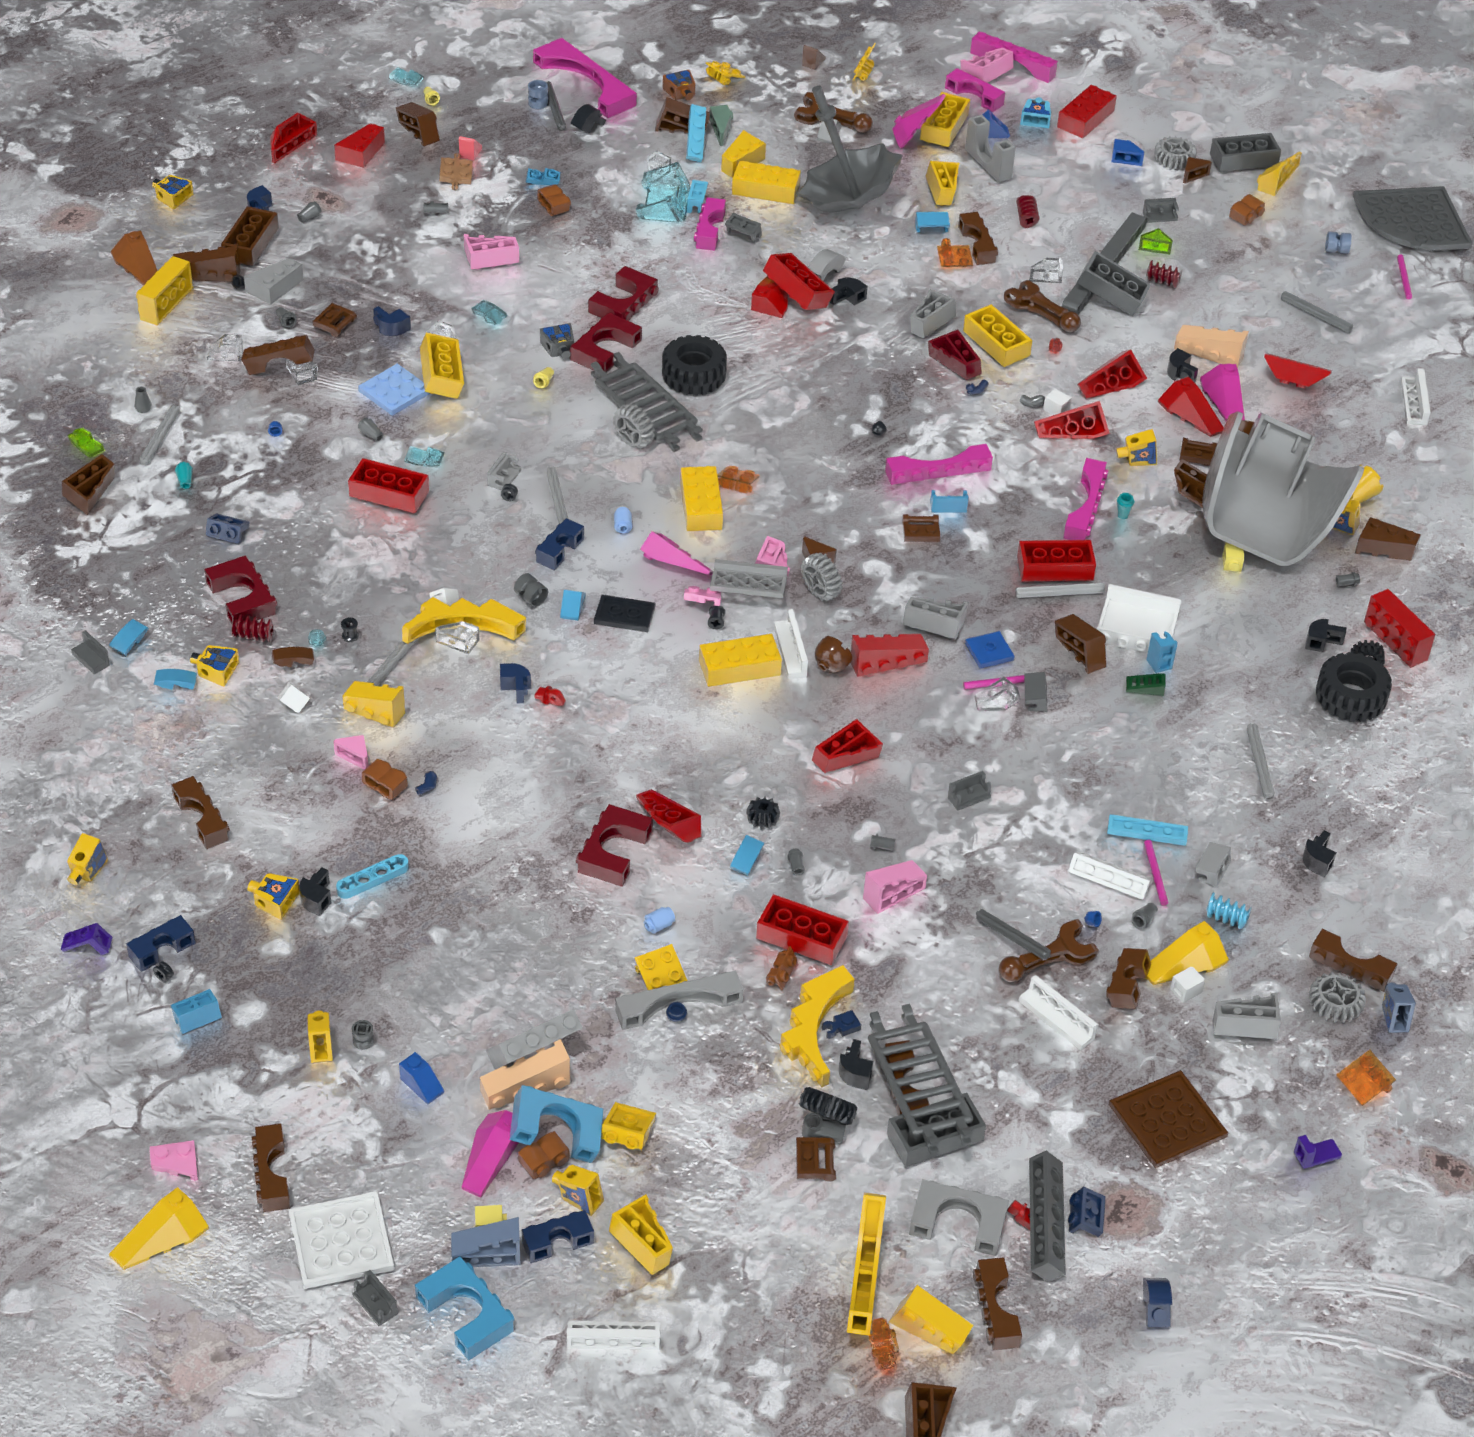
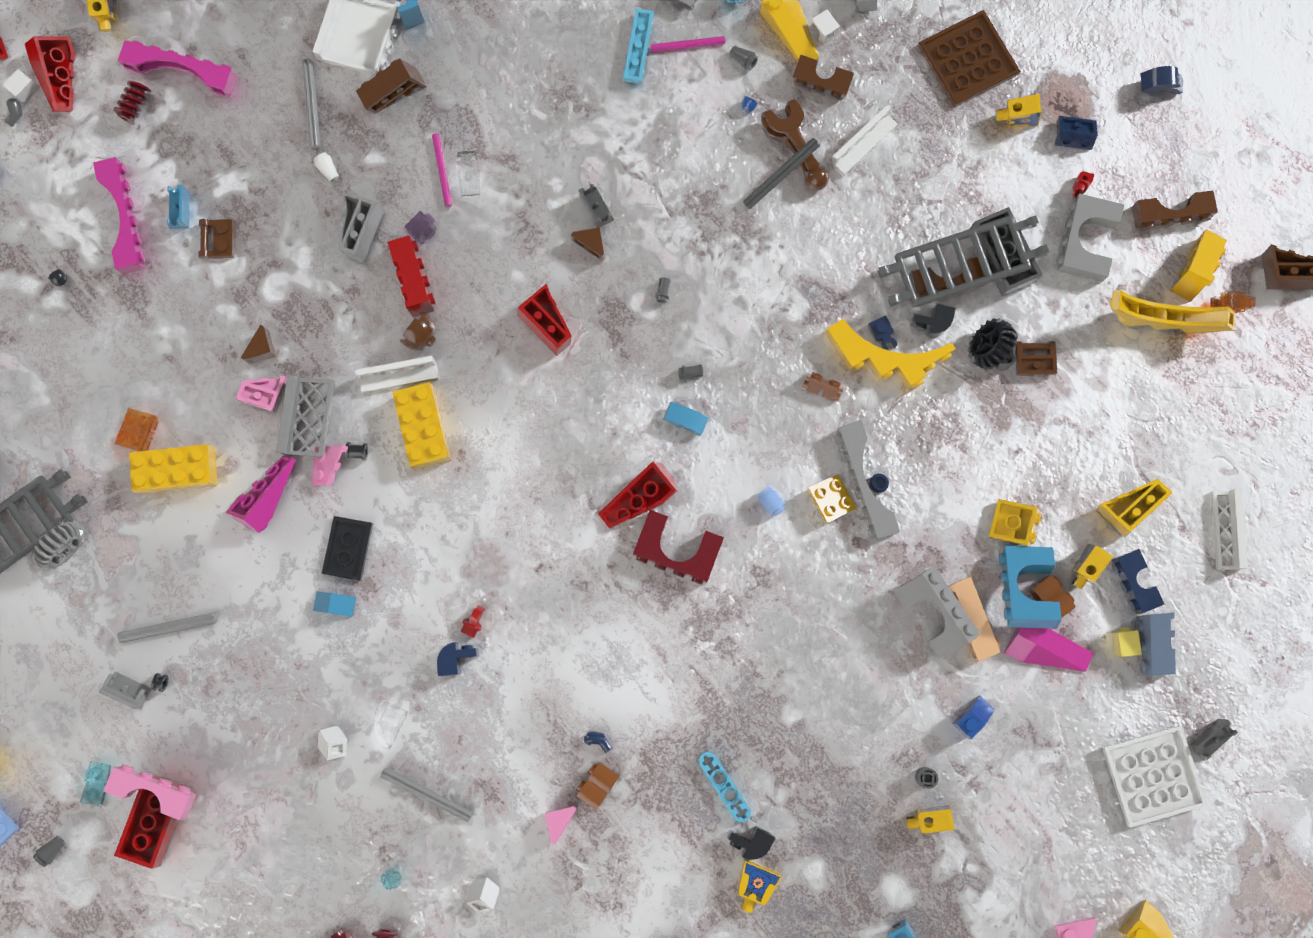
camera: 85 degrees left, 35 degrees up
reddish brown arch [251,1123,290,1212] -> none
reddish brown slope [272,647,314,667] -> none
black bush [341,617,359,642] -> none
yellow wedge [342,681,405,728] -> none
yellow arch [402,597,526,644] -> none
dark azure arch [415,1257,515,1361] -> none
dark grey wheel [514,573,549,607] -> none
dark blue arch [535,518,584,571] -> none
light blue brick [614,507,632,533] -> none
black gear [746,797,780,829] -> none
red brick [756,894,849,966] -> none
light grey gear [801,552,843,602] -> none
bright pink wedge [863,860,927,914] -> none
blue plate [965,631,1015,669] -> none
red brick [1017,540,1096,581] -> none
dark grey hinge [1024,672,1048,712] -> none
dark grey brick [1029,1150,1066,1282] -> none
white fence [1068,851,1153,900] -> none
teal cone [1117,493,1135,519] -> none
dark green slope [1126,673,1166,696] -> none
none -> bright pink arch [103,764,196,820]
none -> dark red piece [113,81,152,125]
none -> white cone [313,152,339,182]
none -> clear purple brick [405,211,437,245]
none -> reddish brown slope [571,227,605,262]
none -> yellow torso [995,94,1042,128]

